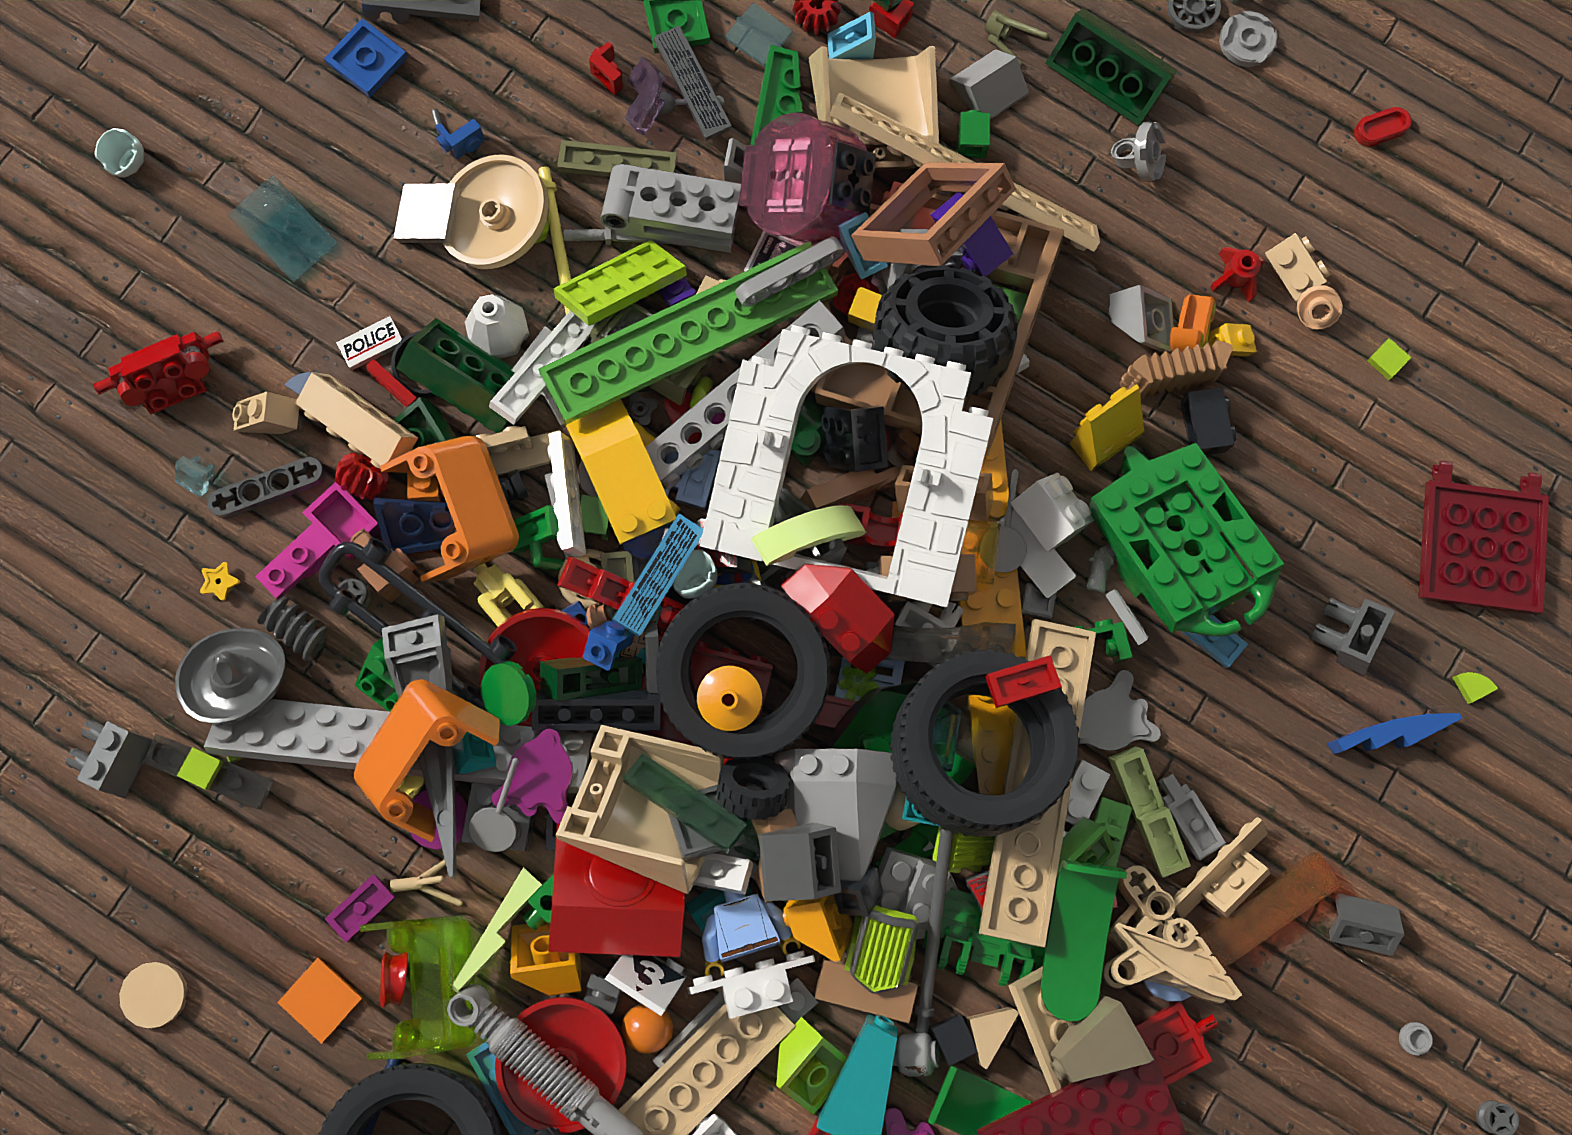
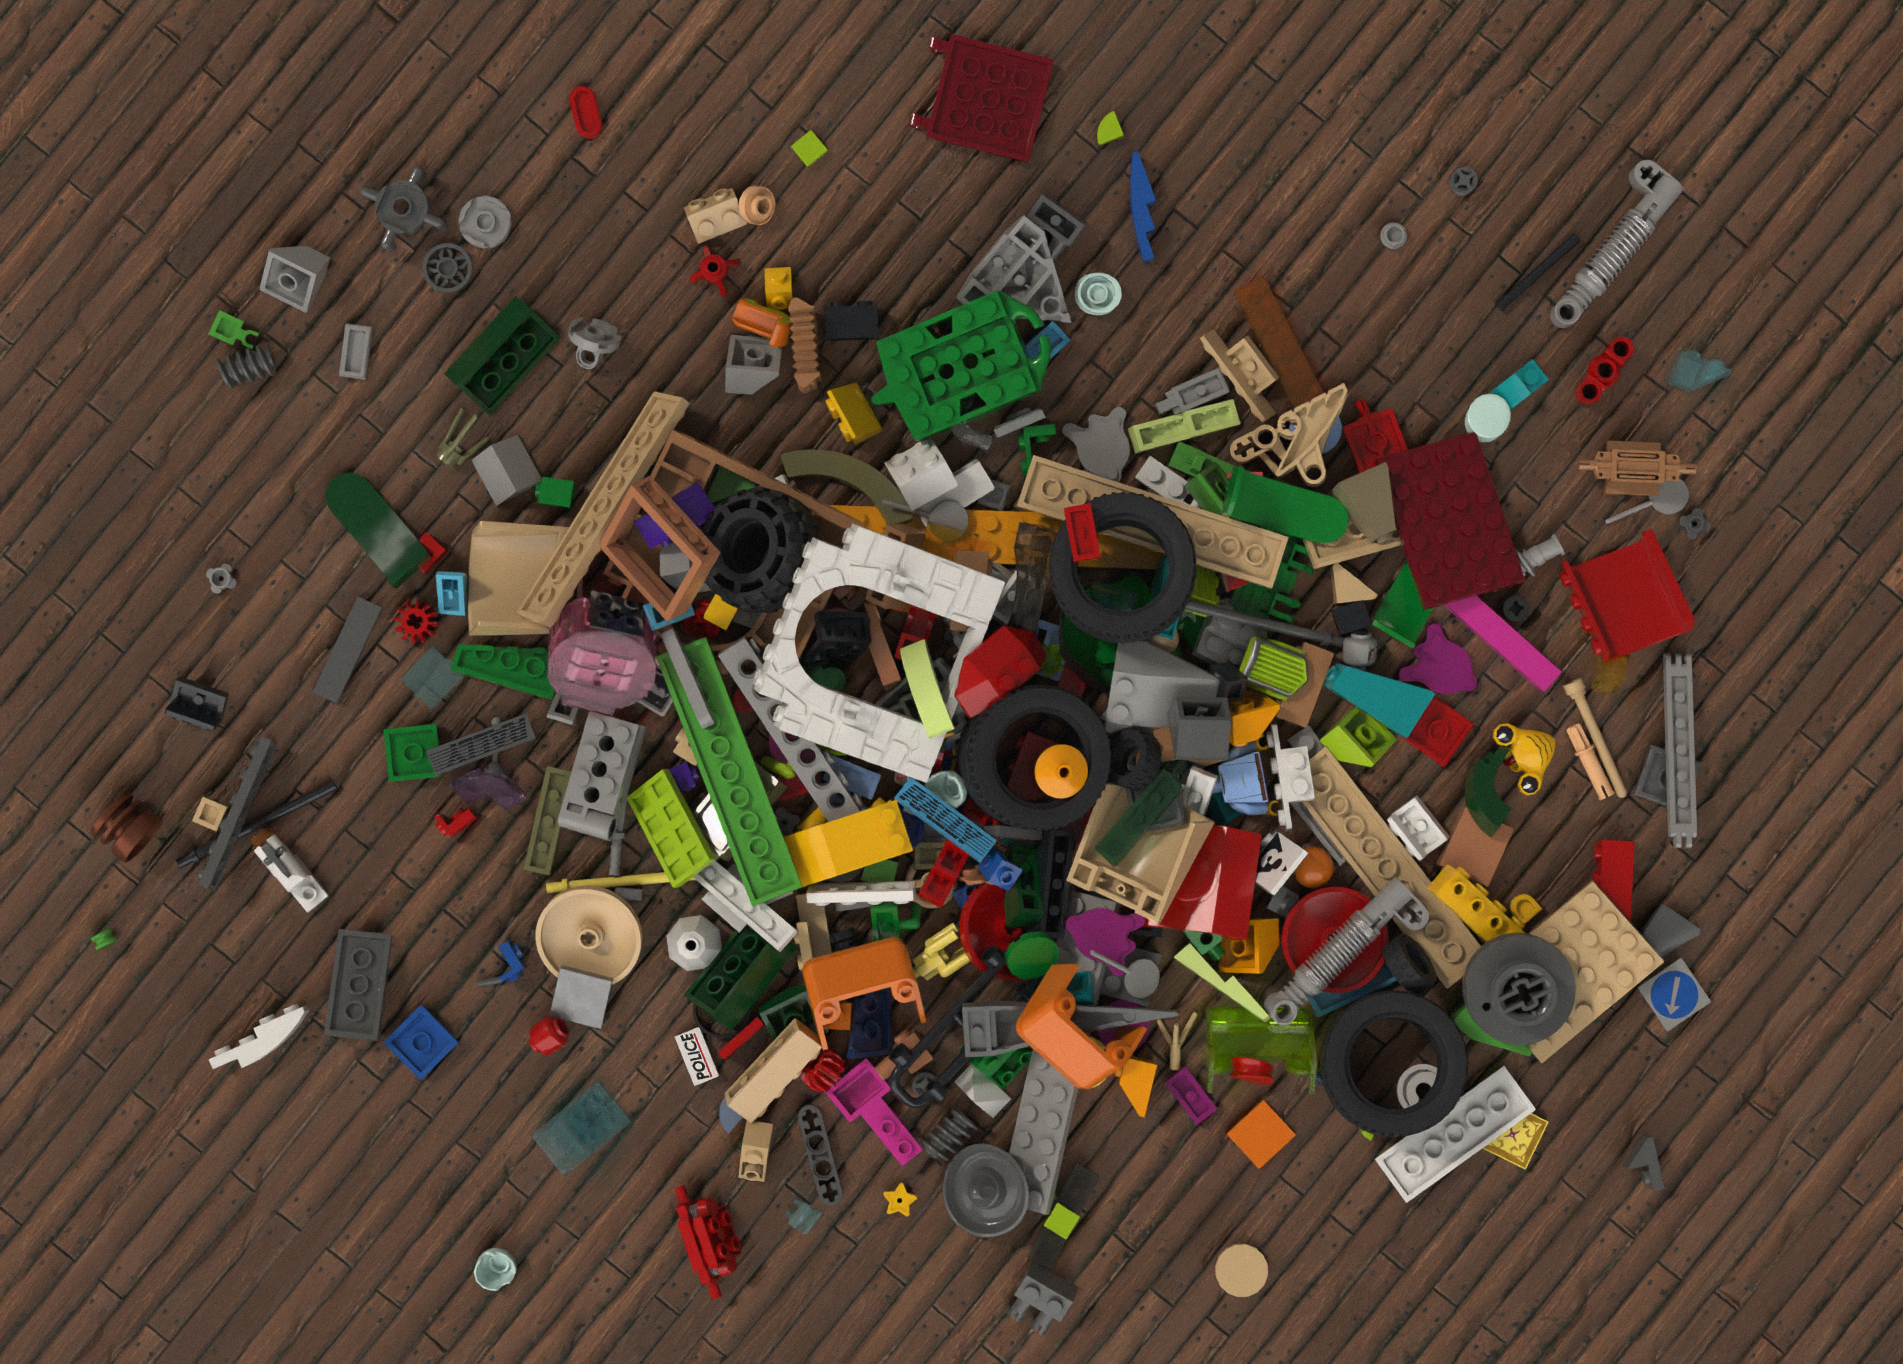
camera: 80 degrees left, 10 degrees up
dark grey panel [1329,893,1404,956] -> none
none -> red head [529,1016,569,1056]
none -> flat silver tile [615,887,644,901]
none -> olive tile [780,450,914,525]
none -> white slope [954,1063,1011,1118]
none -> light grey wedge [956,215,1071,323]
none -> light aqua piece [1074,273,1122,315]
none -> light orange slope [1114,1055,1157,1117]

